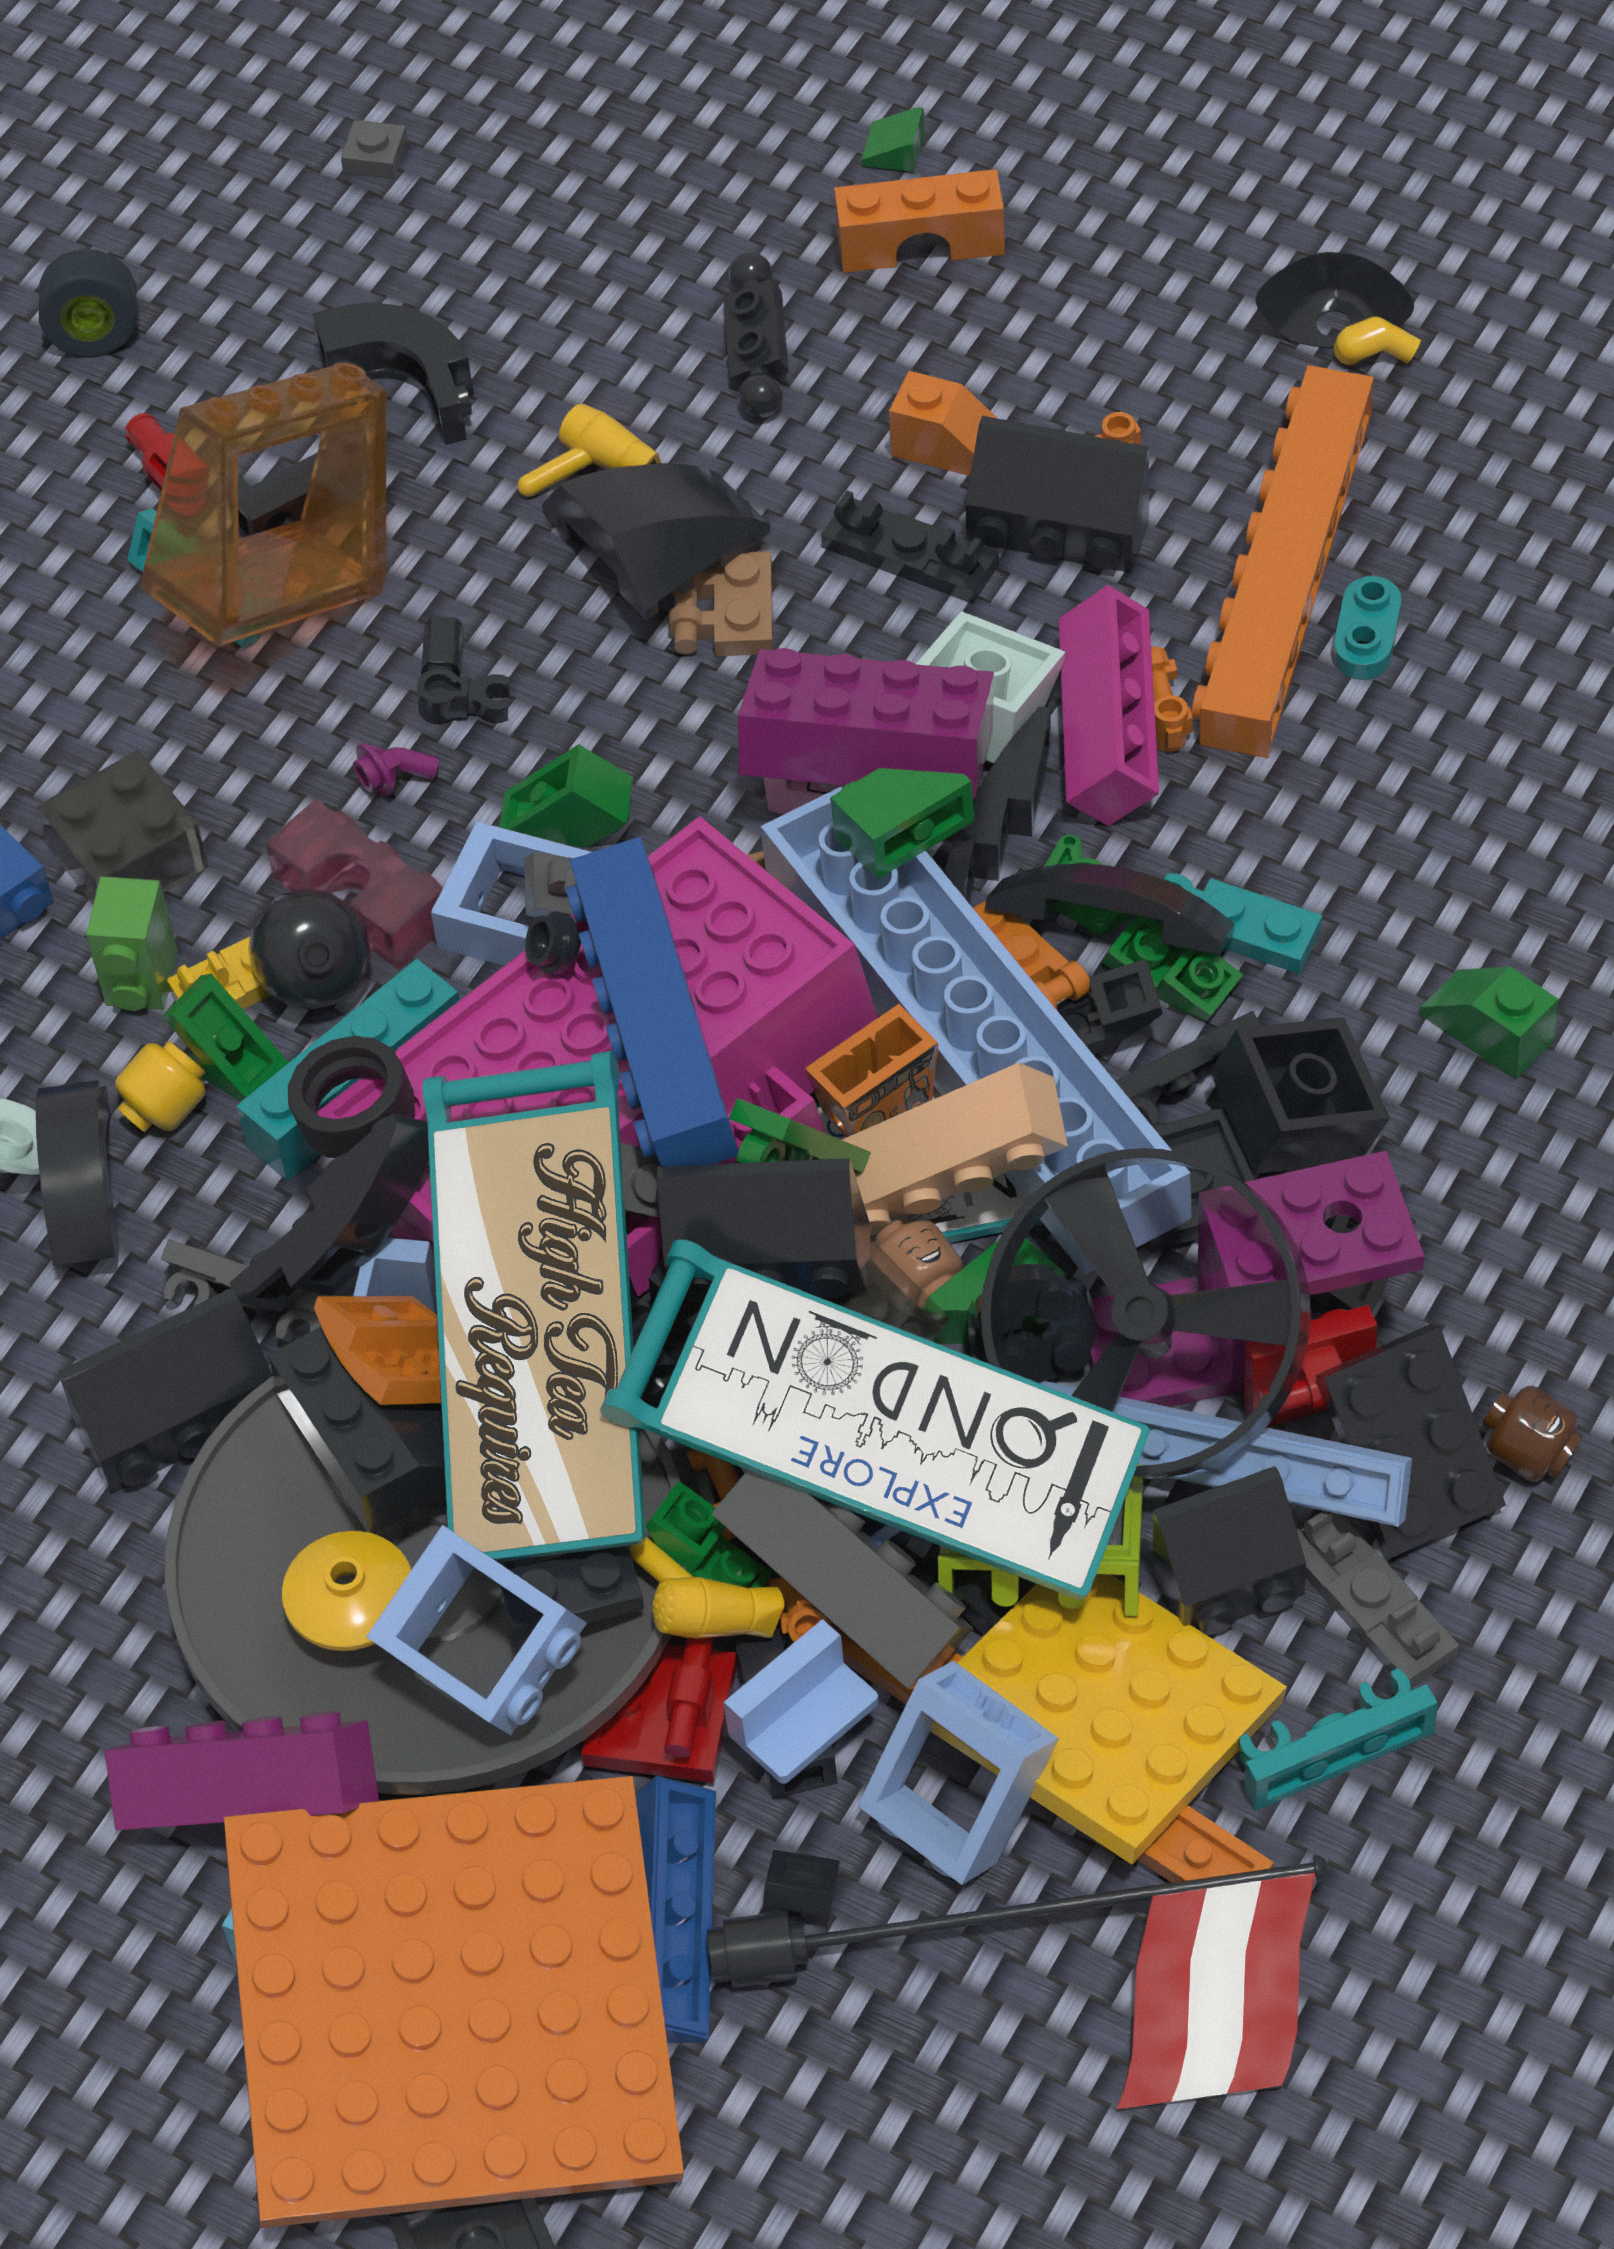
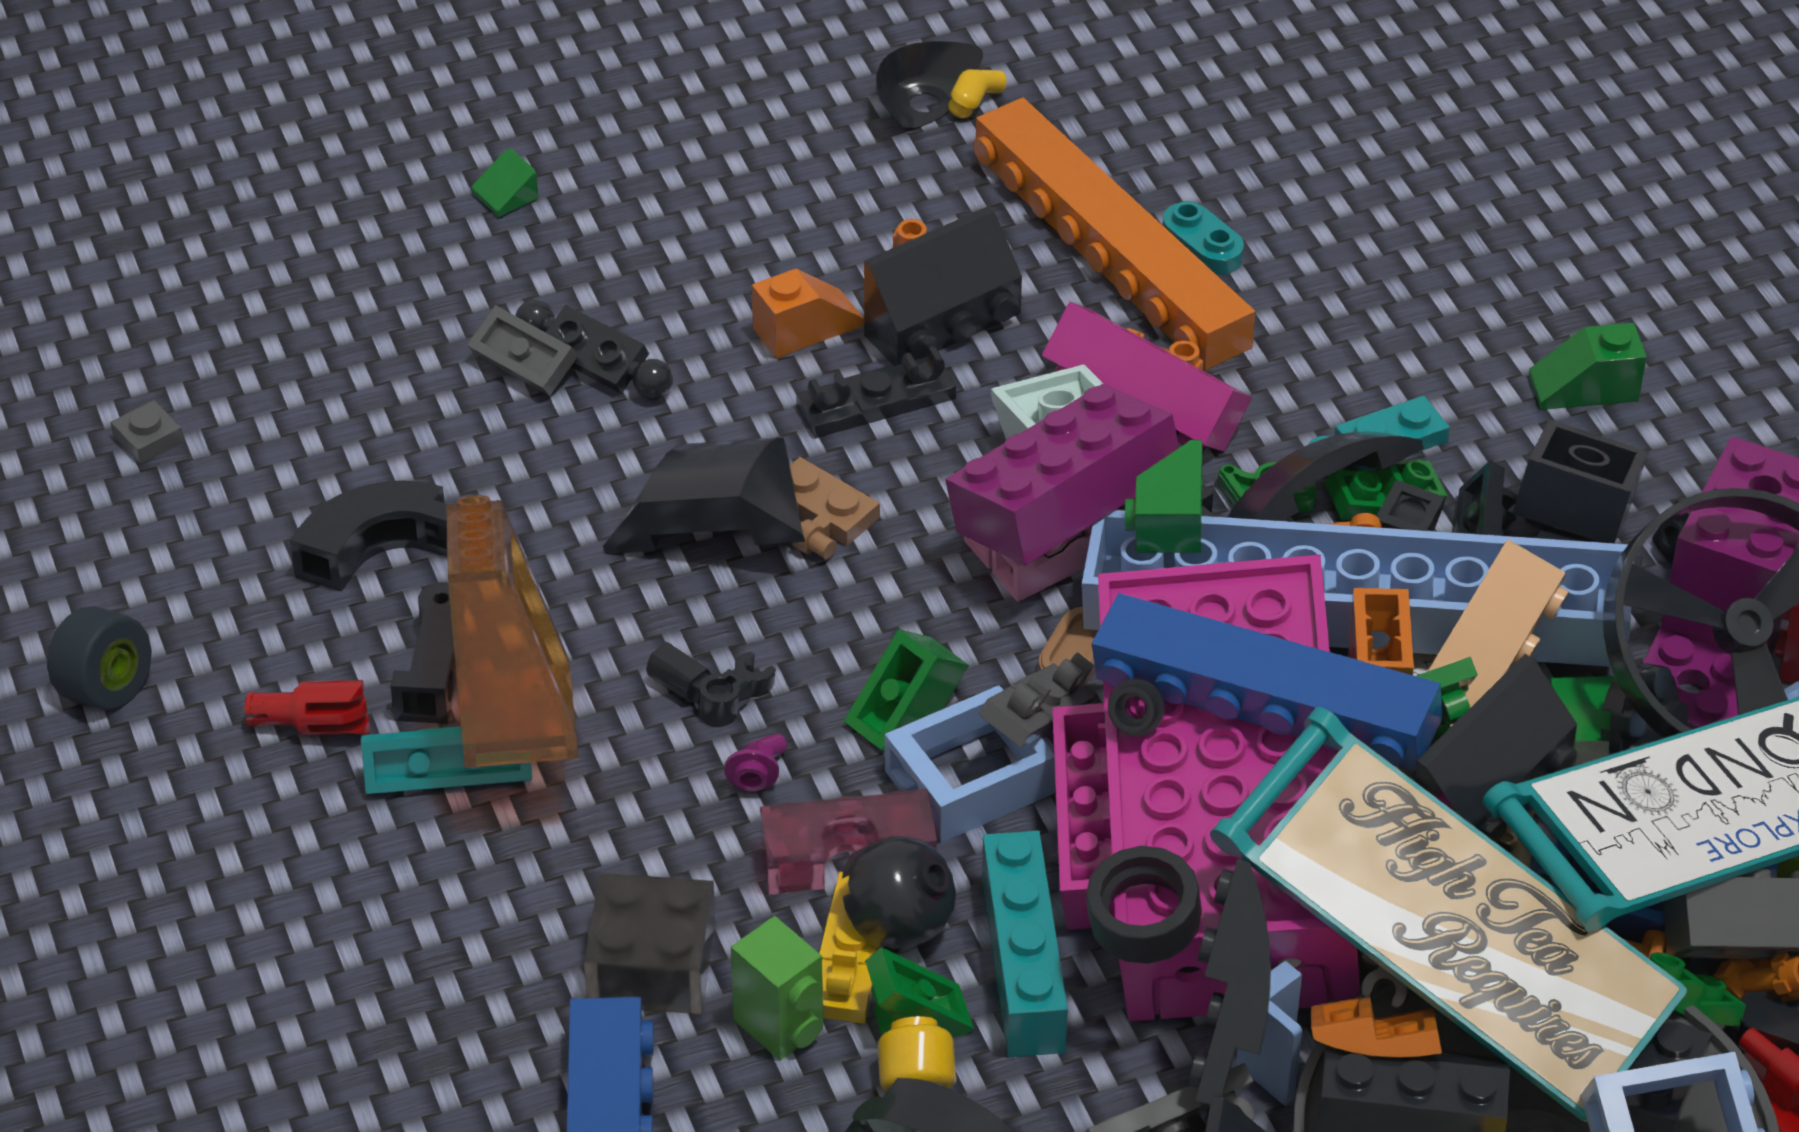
camera: 55 degrees left, 10 degrees down
yellow piece [517,403,661,497] -> none
yellow piece [629,1537,784,1639] -> none
orange arch [834,169,1005,273] -> none
none -> dark grey plate [467,305,578,396]

